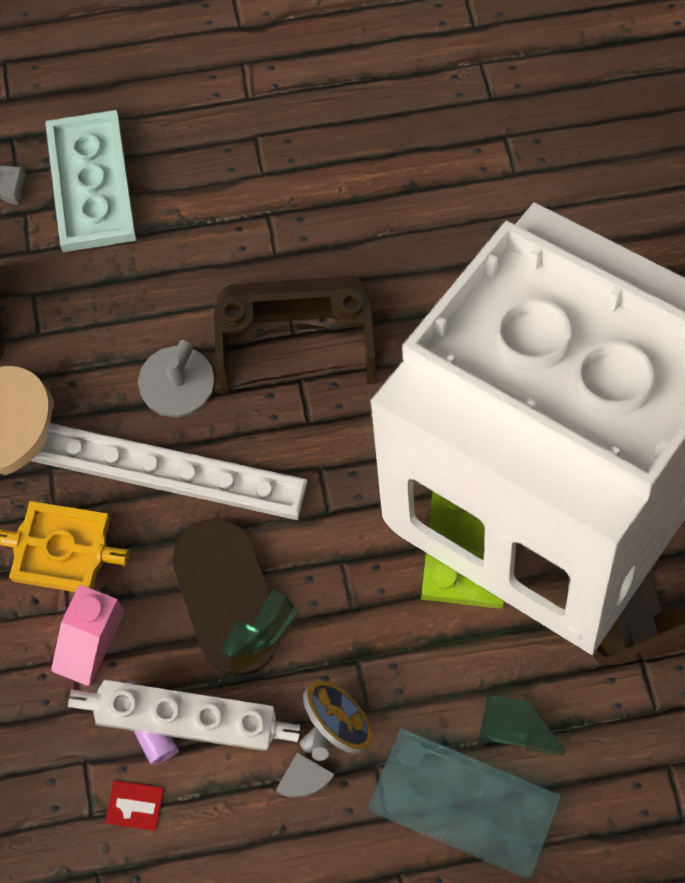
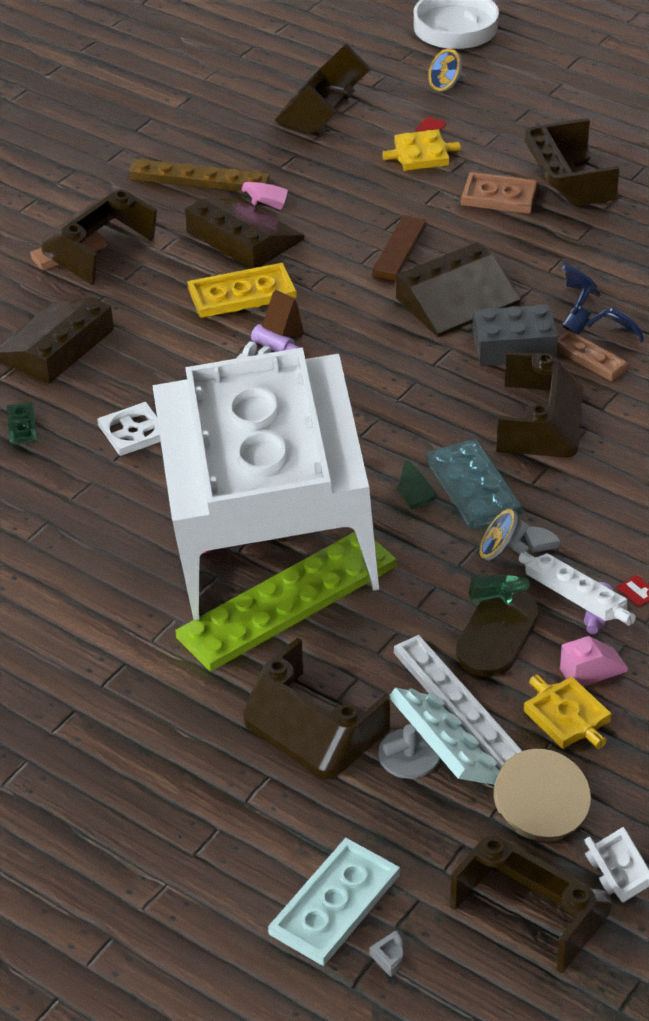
camera: 135 degrees left, 25 degrees down
none -> light aqua plate [389,687,500,785]

